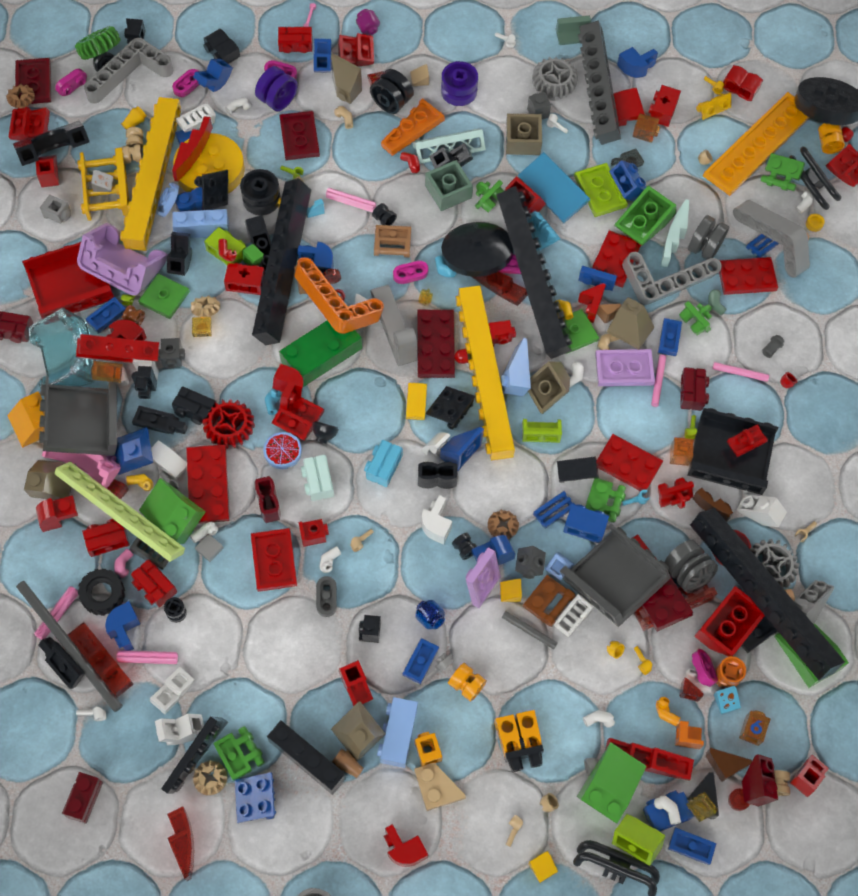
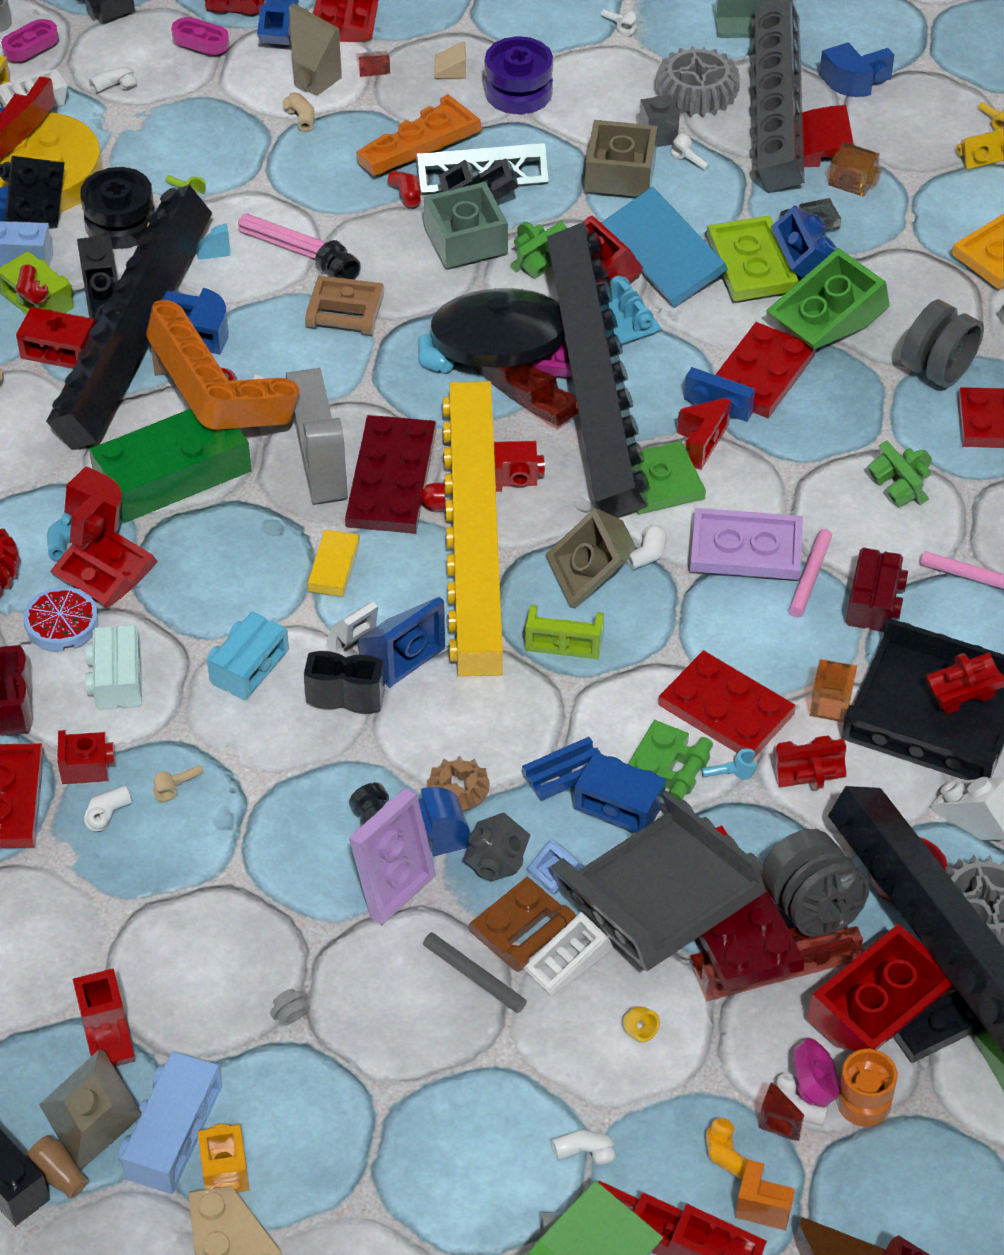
camera: 10 degrees right, 15 degrees down
blue brick [193,59,233,92] -> none
bright green slope [242,244,264,266] -> none
dark purple wheel [255,66,298,112] -> none
dark red plate [279,111,320,161] -> none
black brick [312,421,339,444] -> none
dark grey plate [316,576,337,617] -> none
clear red tile [323,269,341,284] -> none
black brick [359,615,381,643] -> none
black wheel [370,69,414,114] -> none
dark pink plate [393,261,428,284] -> none
blue plate [403,638,439,685] -> none
clear blue head [415,600,445,630] -> none
clear yellow plate [418,288,433,306] -> none
white brick [422,495,452,545] -> none
black hinge [425,386,475,430] -> none
light orange wheel [448,663,487,702] -> none
light orange hips [494,710,544,773] -> none
light blue slope [500,338,531,396] -> none
yellow slope [500,579,522,602] -> none
yellow arm [556,299,574,320] -> none
black hinge [557,456,599,483] -> none
medium nougat slope [597,304,621,323] -> none
tan arm [598,333,619,350] -> none
dark tan slope [607,297,654,350] -> none
light grey beam [622,252,721,305] -> none
yellow hand [634,646,652,675] -> none
red brick [648,85,681,127] -> none
blue plate [658,318,682,356] -> none
light aqua slope [661,199,689,267] -> none
lime hand [685,415,697,439] -> none
reddish brown slope [693,488,733,522] -> none
tan hinge [698,150,713,165] -> none
sand green arm [708,290,727,316] -> none
medium azure slope [714,686,741,714] -> none
clear orange brick [739,710,771,746] -> none

